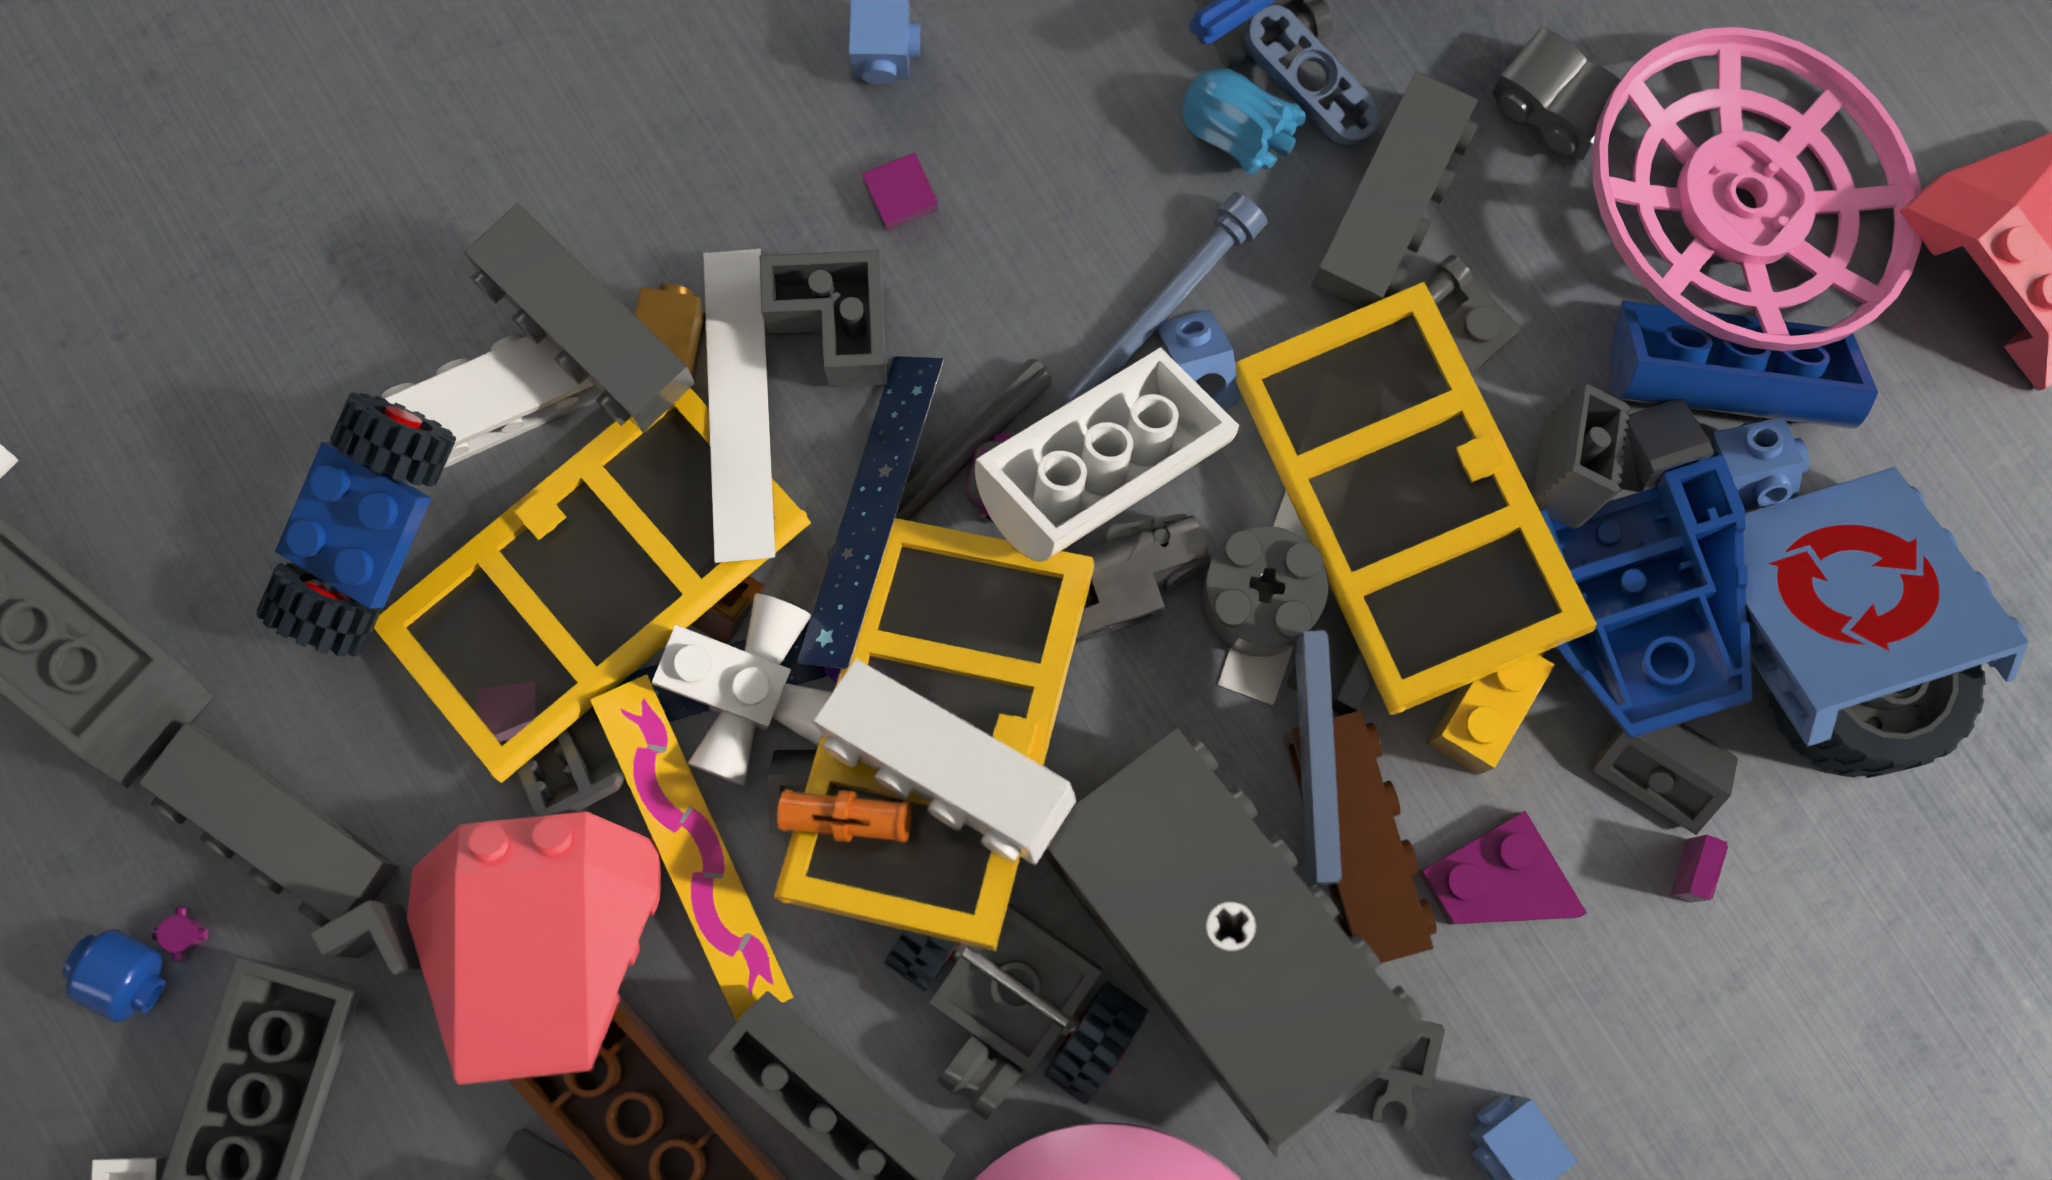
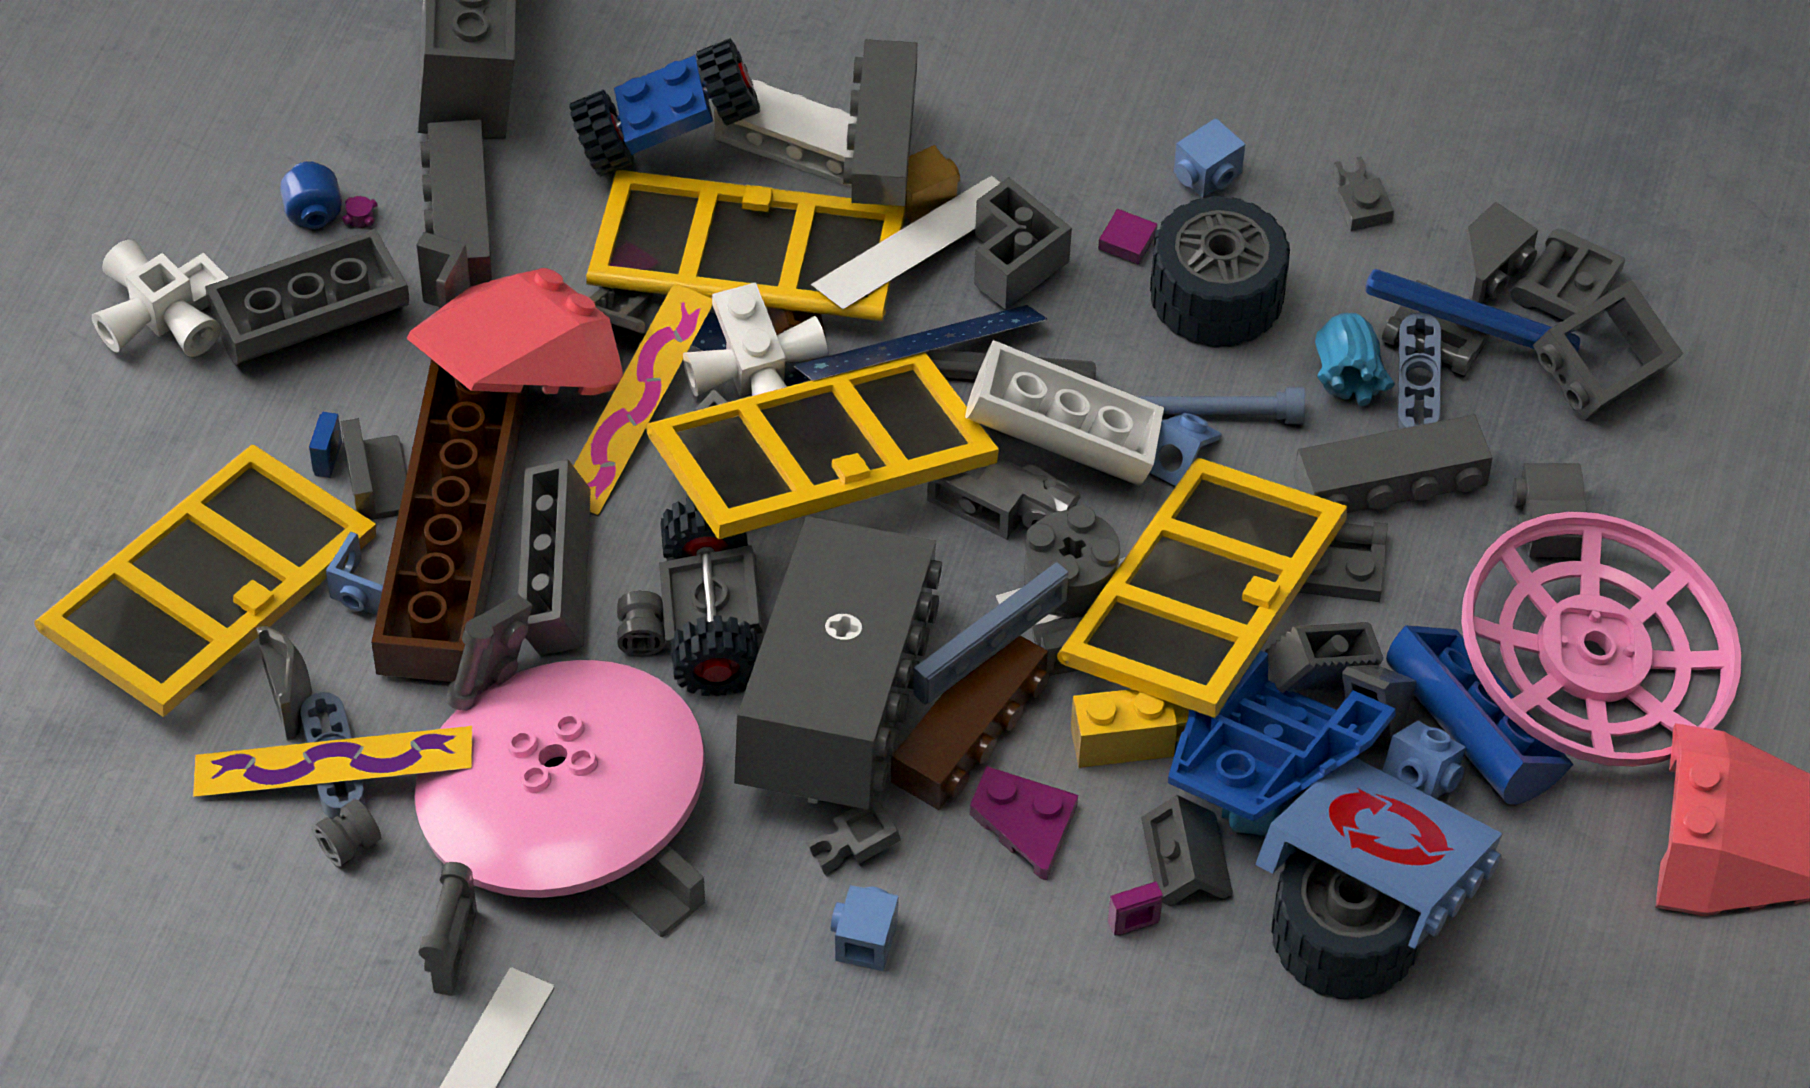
camera: 55 degrees right, 25 degrees down
orange pin [777,790,912,843] -> none
white brick [813,659,1076,865] -> none
none -> black wheel [1150,196,1290,346]

